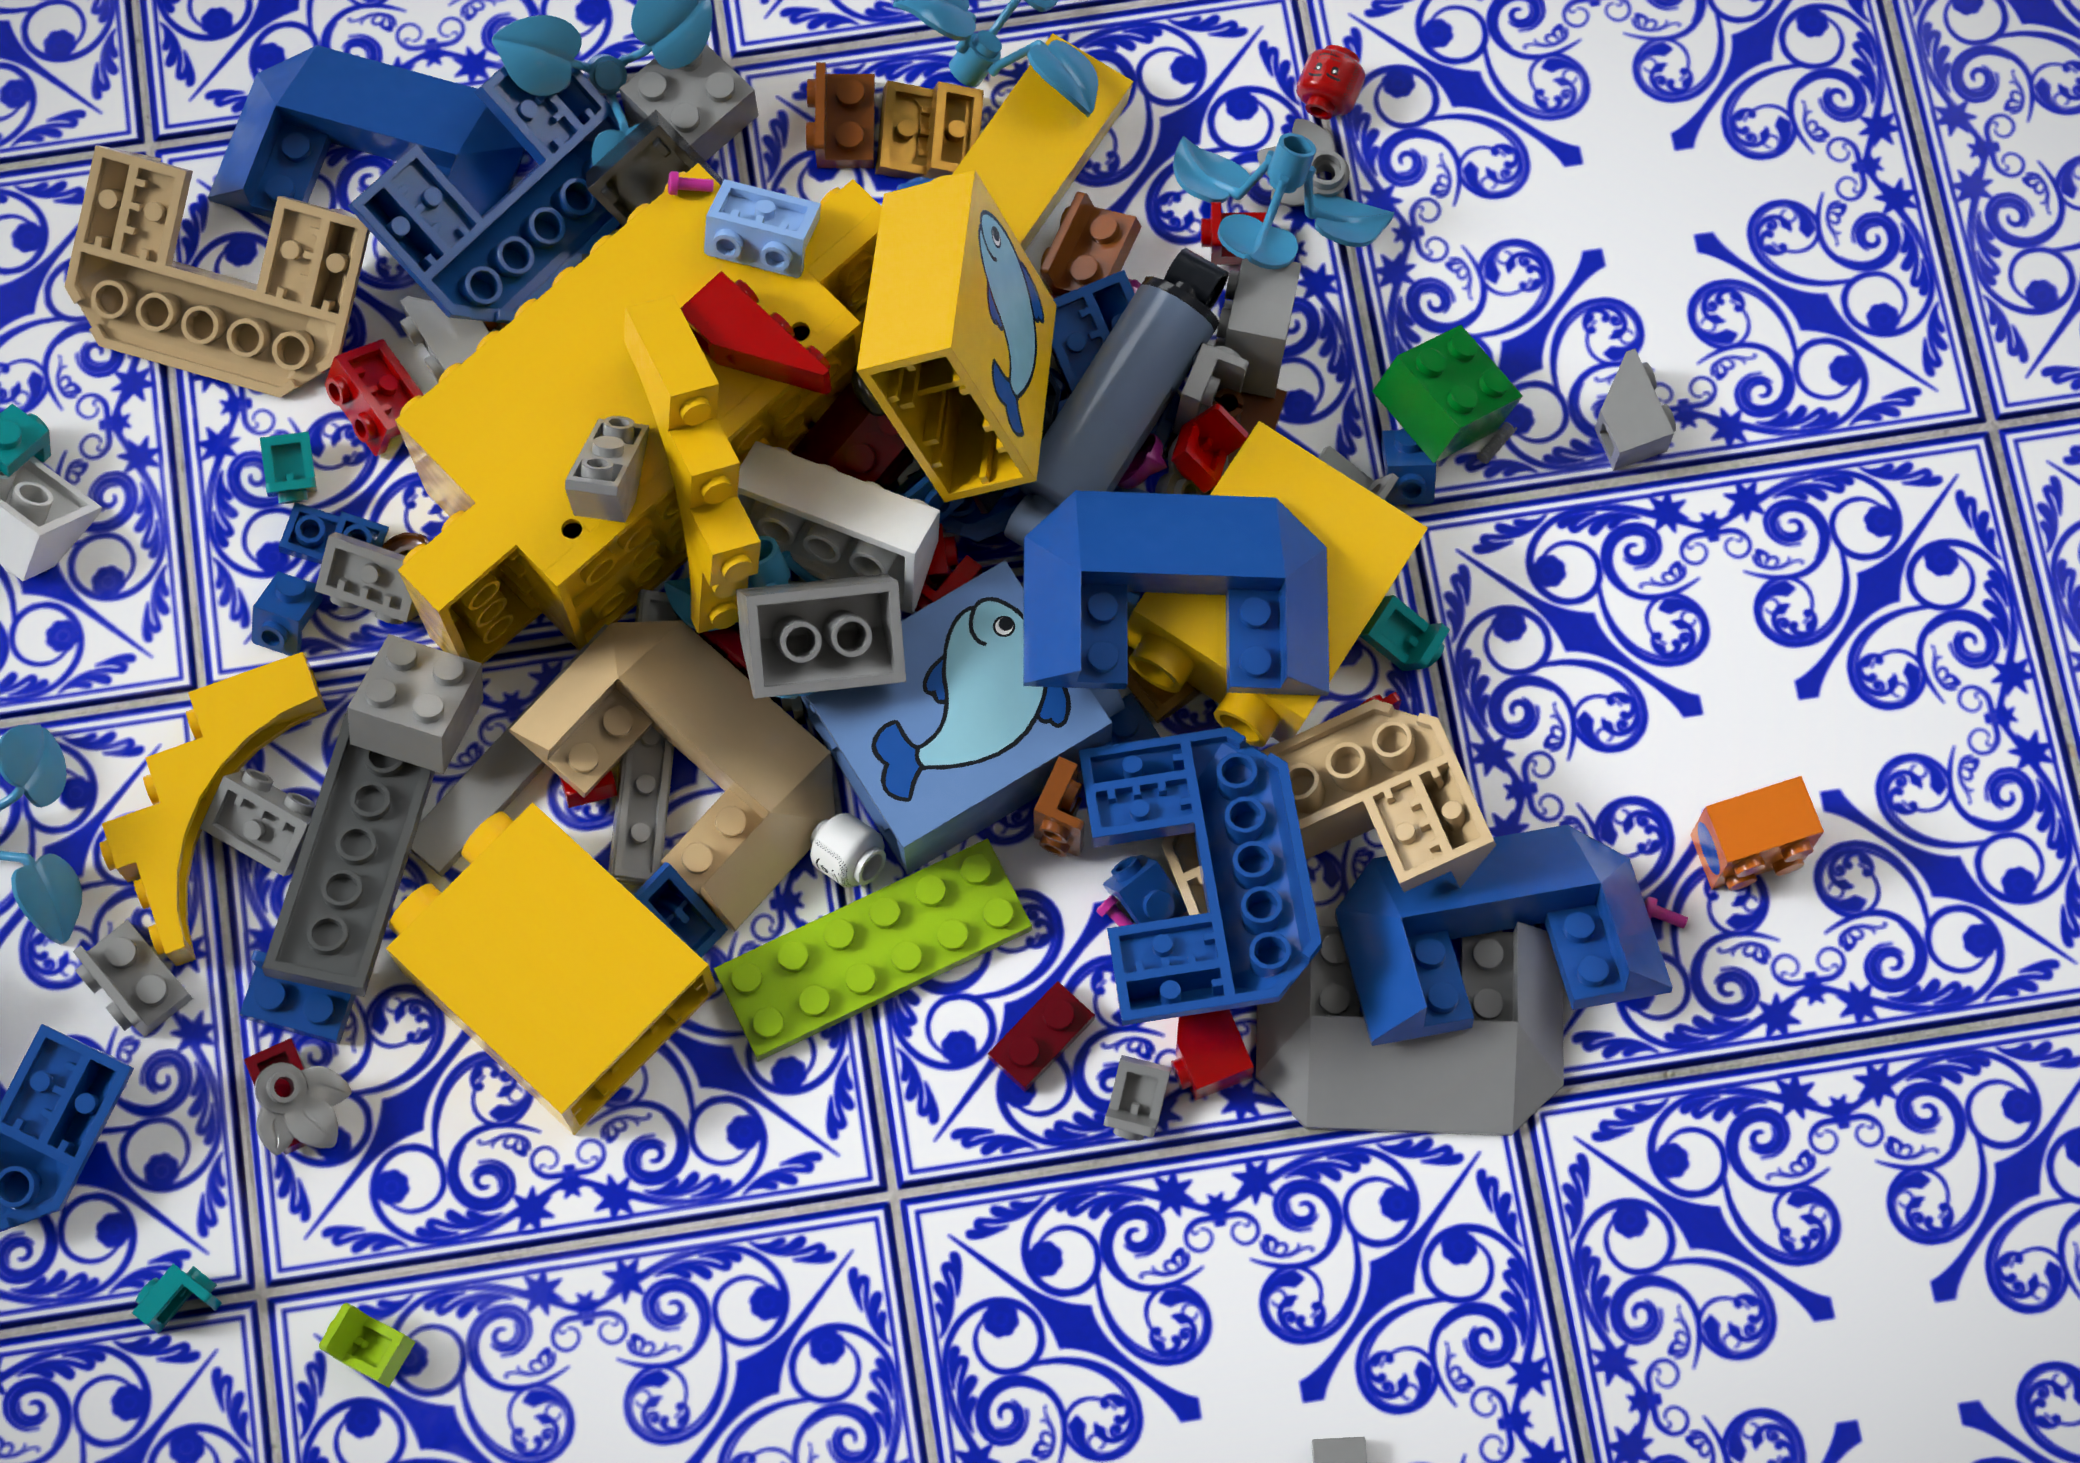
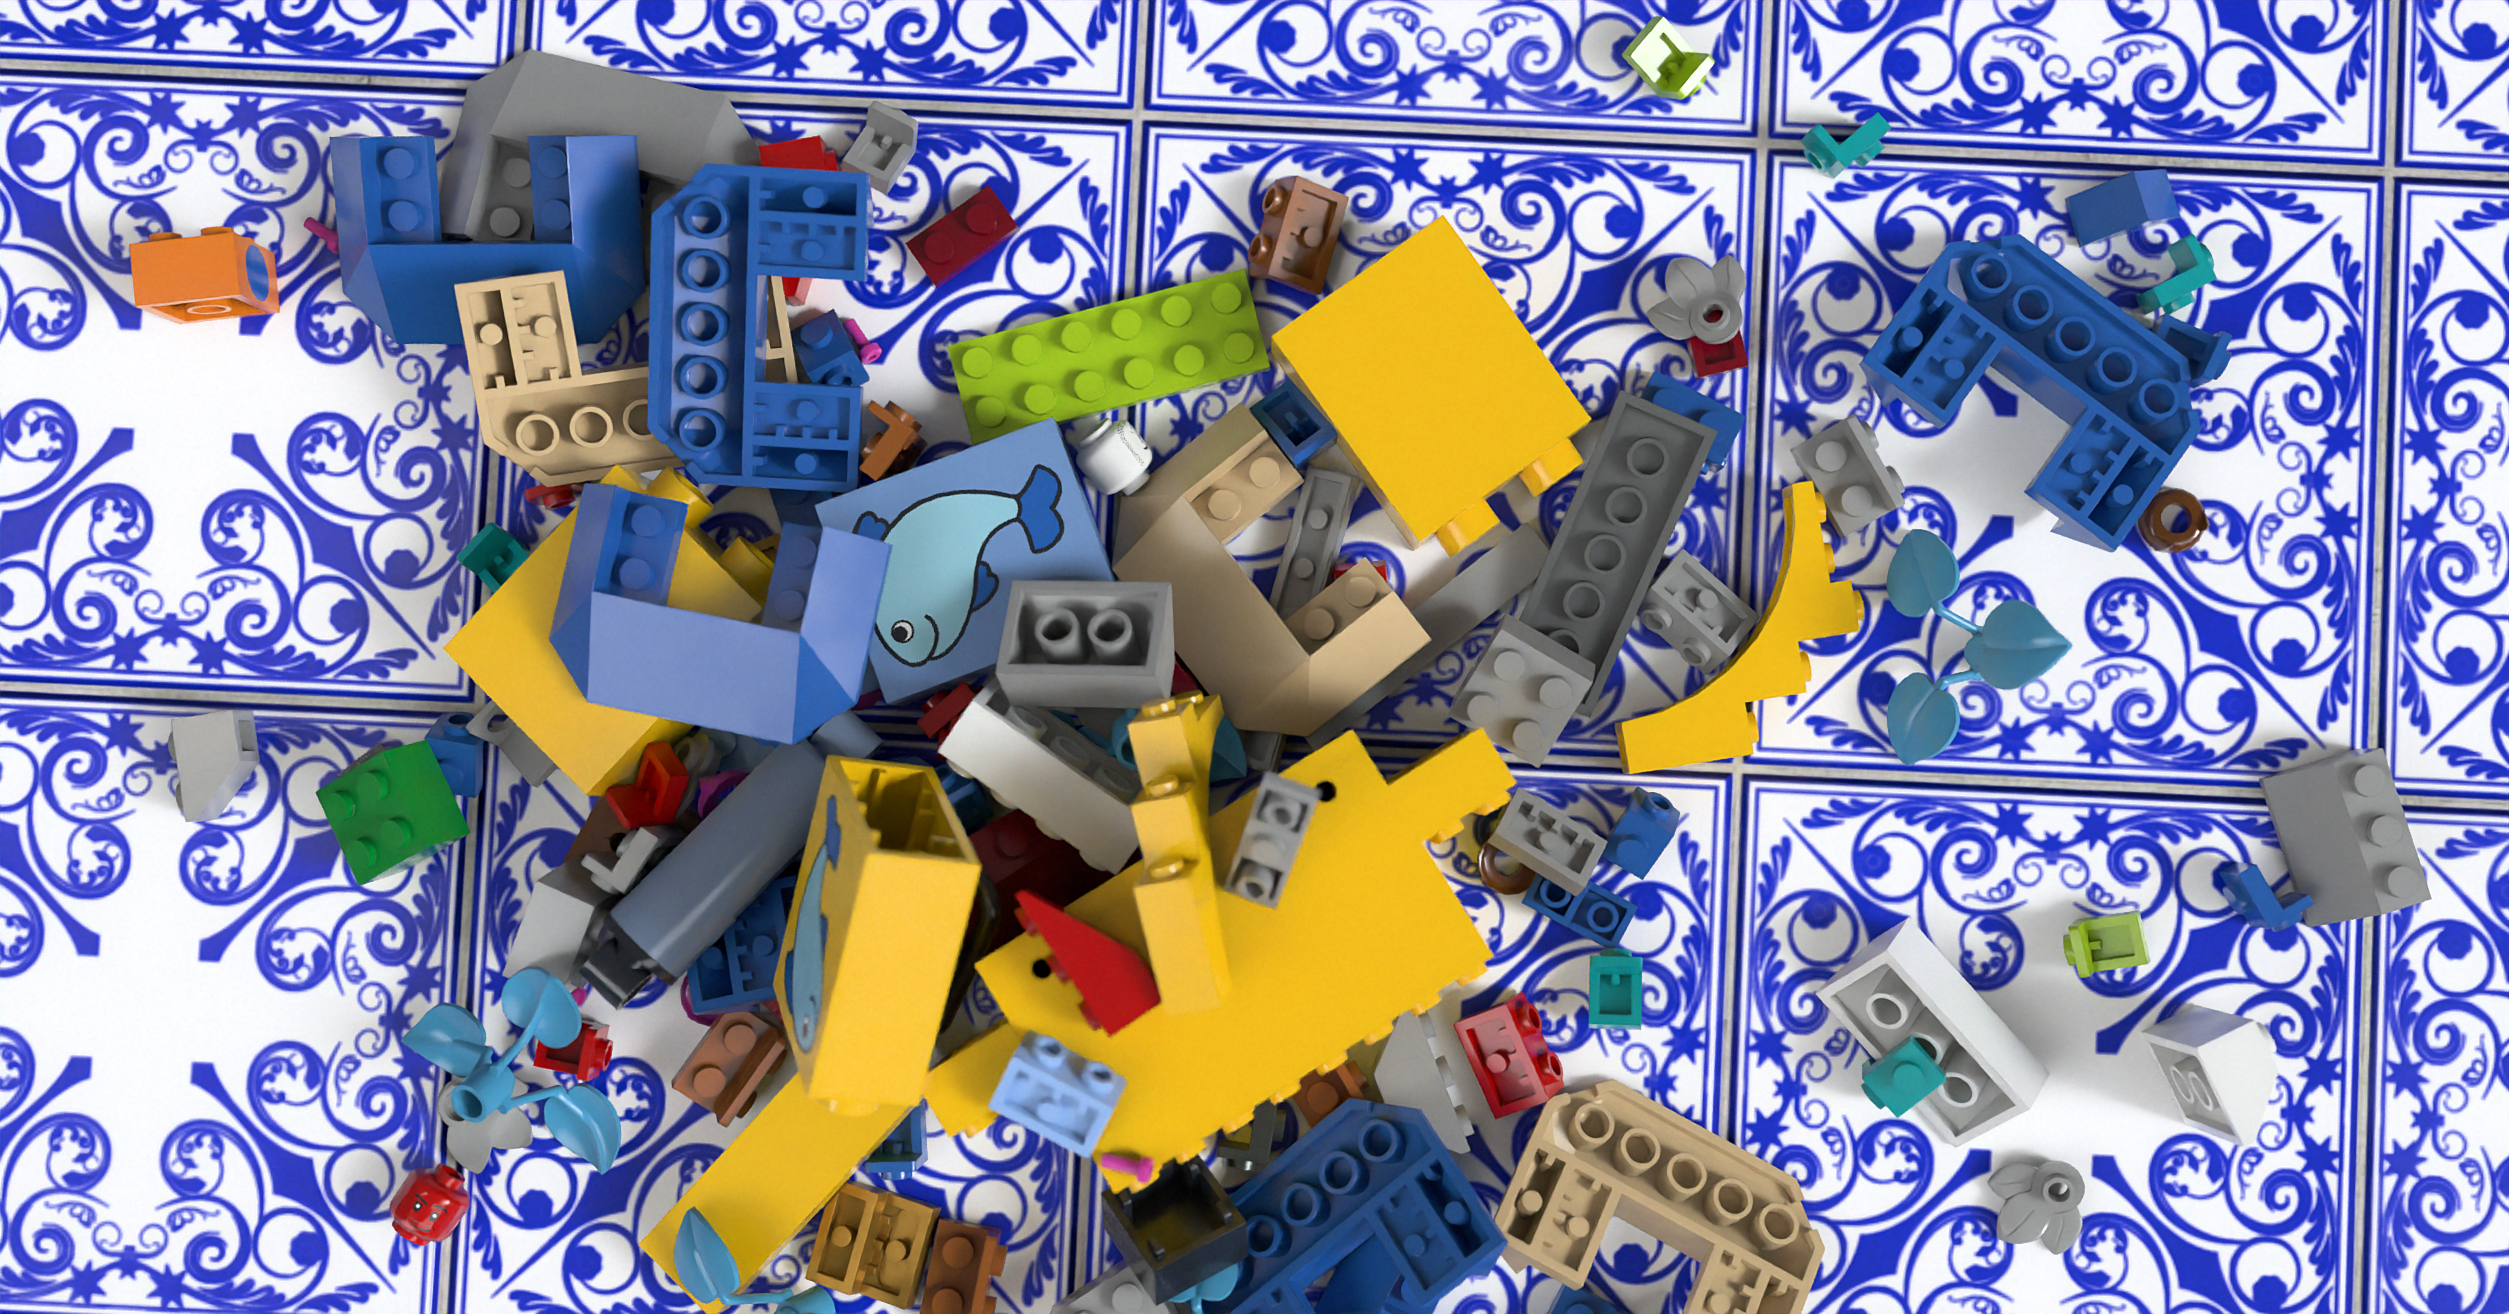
camera: 160 degrees left, 15 degrees up
none -> dark orange bracket [1247,176,1349,295]

